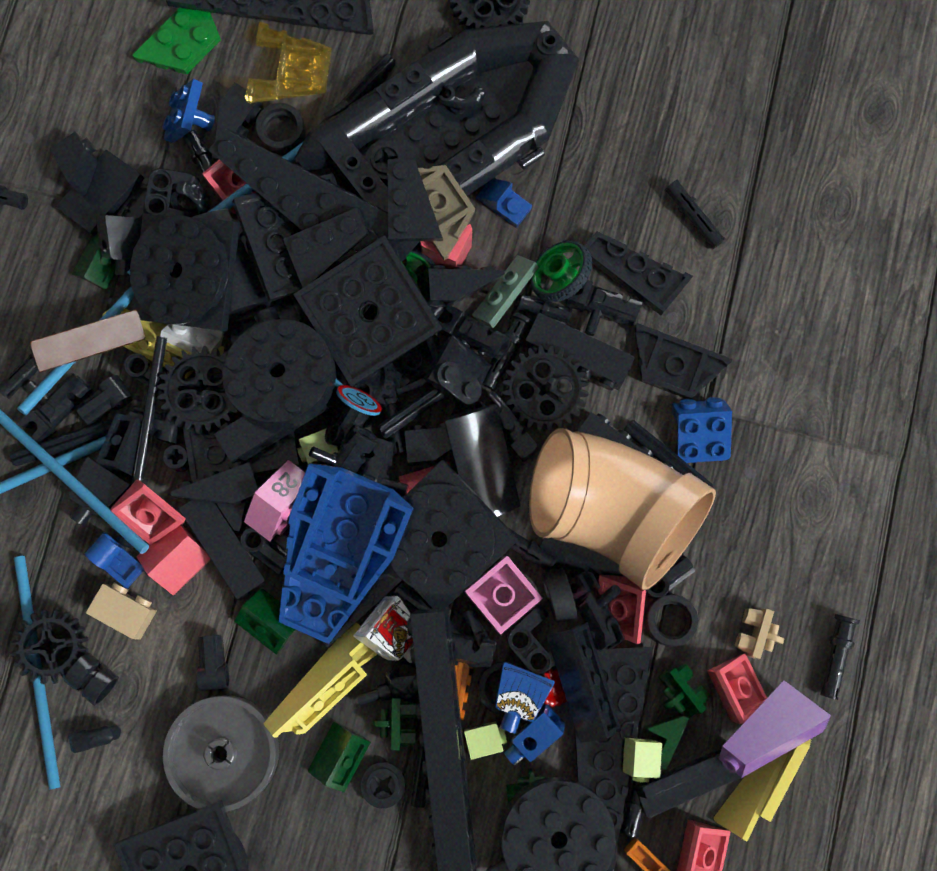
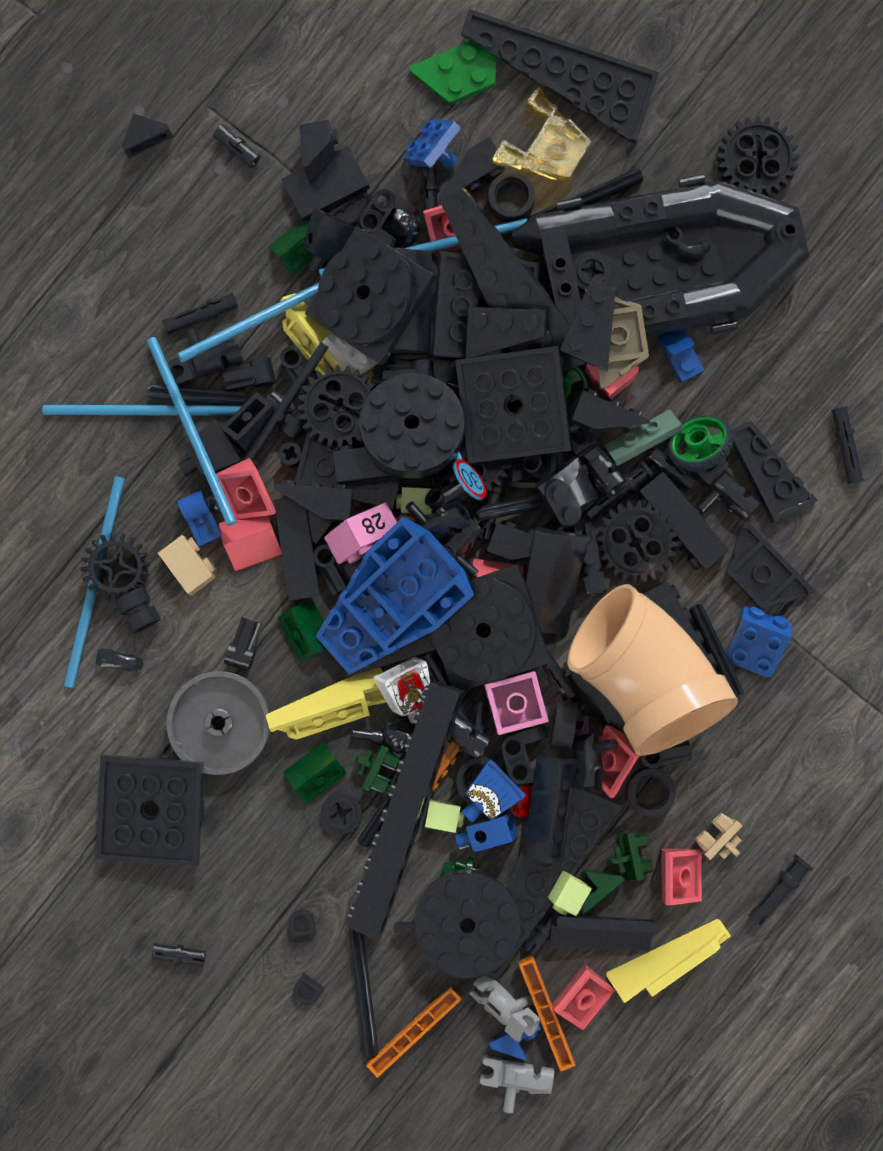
camera: 35 degrees right, 5 degrees up
slope [29,310,145,373] -> none
medium lavender slope [719,681,831,778] -> none

